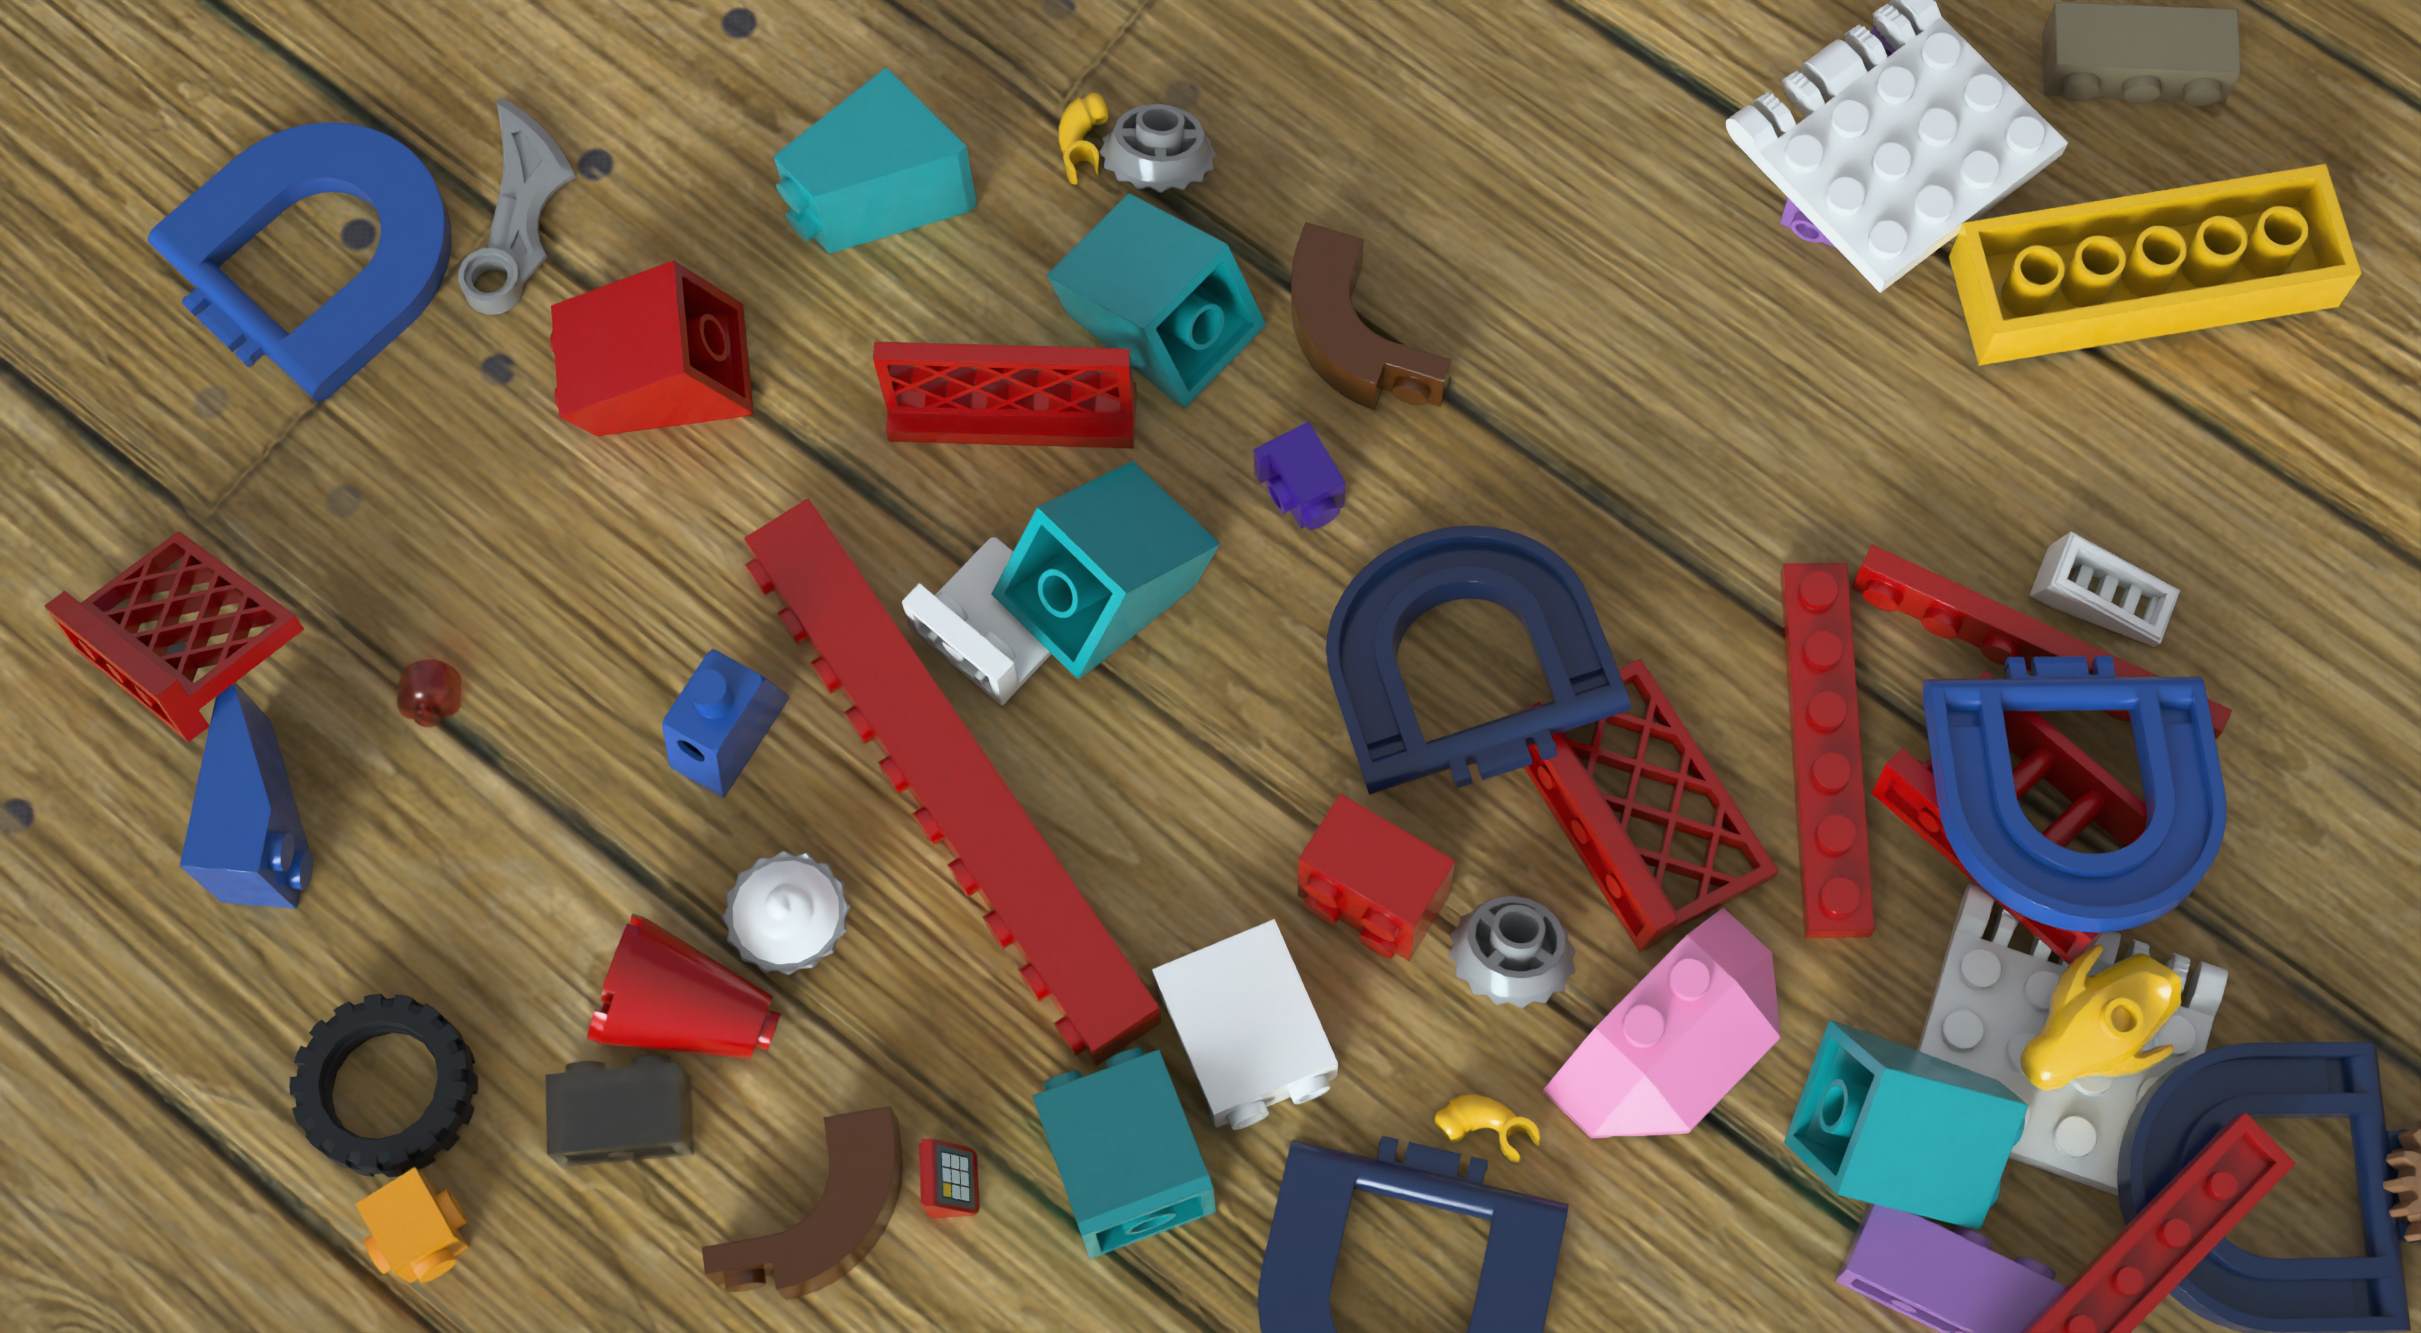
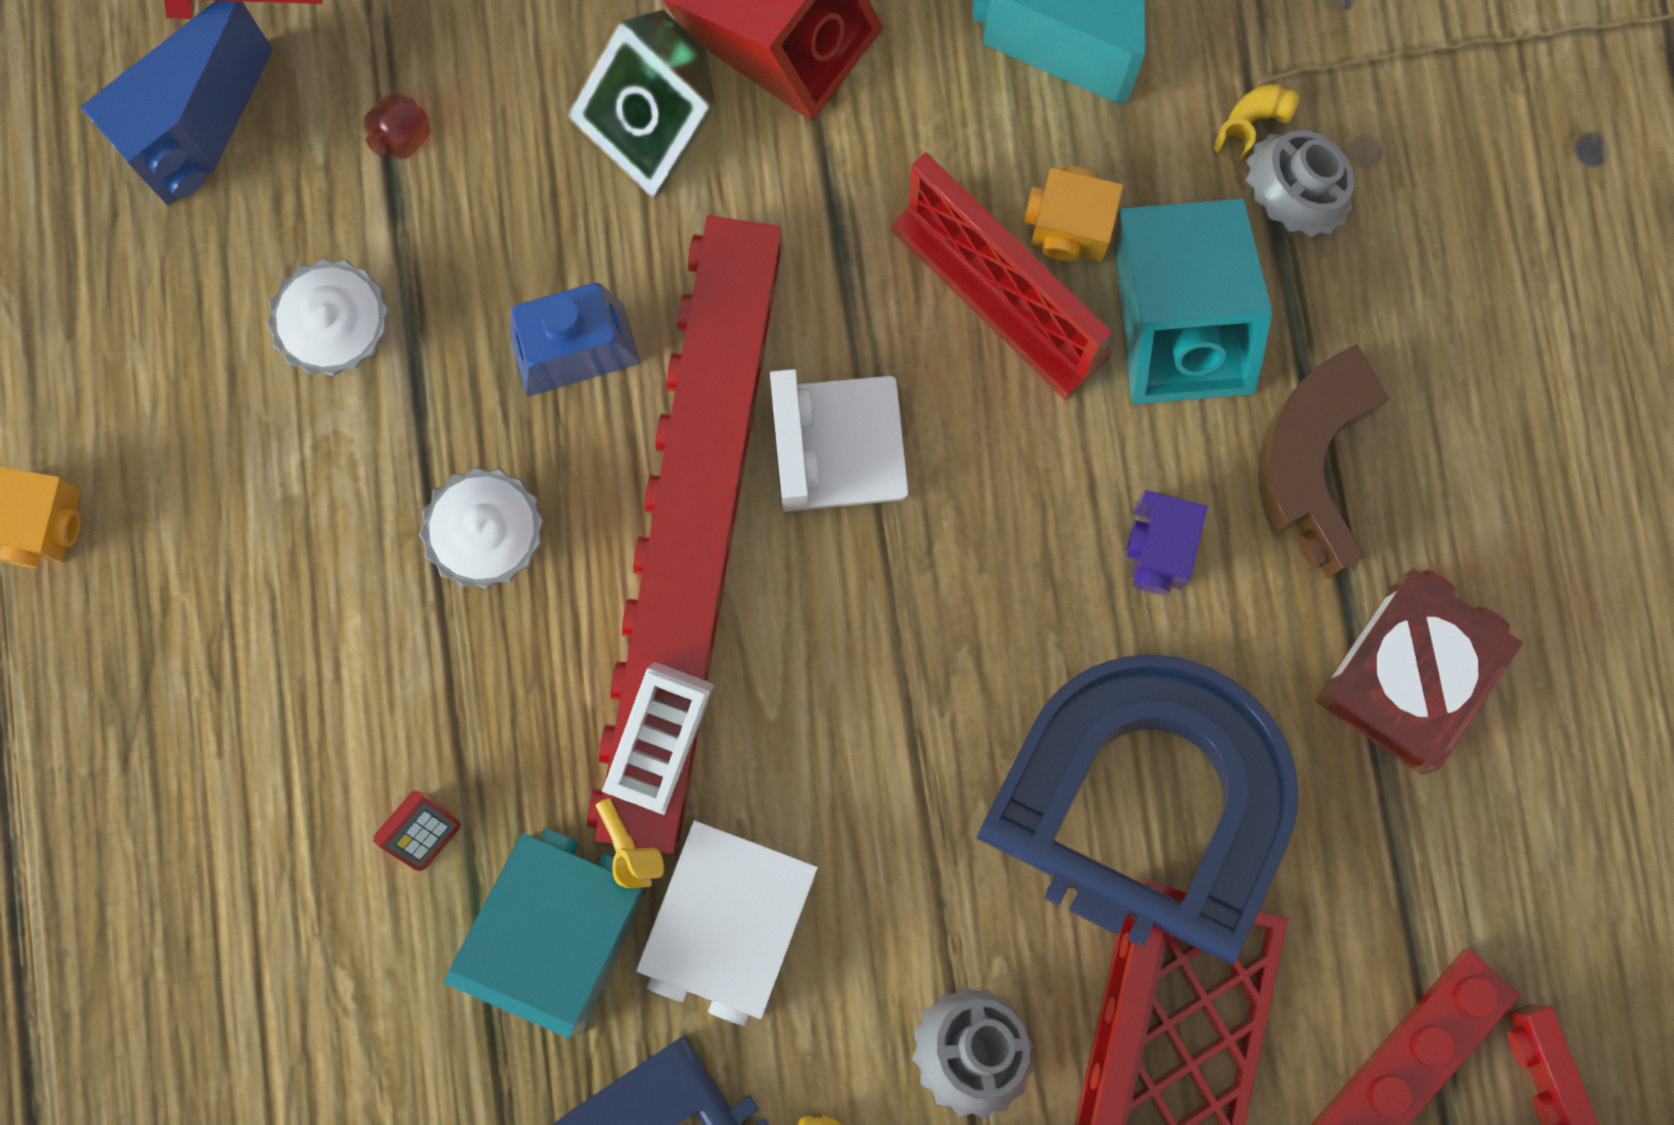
camera: 40 degrees right, 10 degrees up
black tyre [289,994,478,1177] -> none
clear smoke brick [545,1055,694,1167] -> none
red cone [587,913,781,1059] -> none
reddish brown arch [702,1106,903,1300] -> none
teal slope [991,461,1220,679] -> none
red brick [1298,793,1456,961] -> none
none -> white piece [266,258,390,376]
none -> clear green slope [568,9,716,197]
none -> yellow hand [596,798,664,888]
none -> white slope [602,662,714,815]
none -> light orange brick [1024,166,1123,262]
none -> clear red brick [1315,568,1524,775]

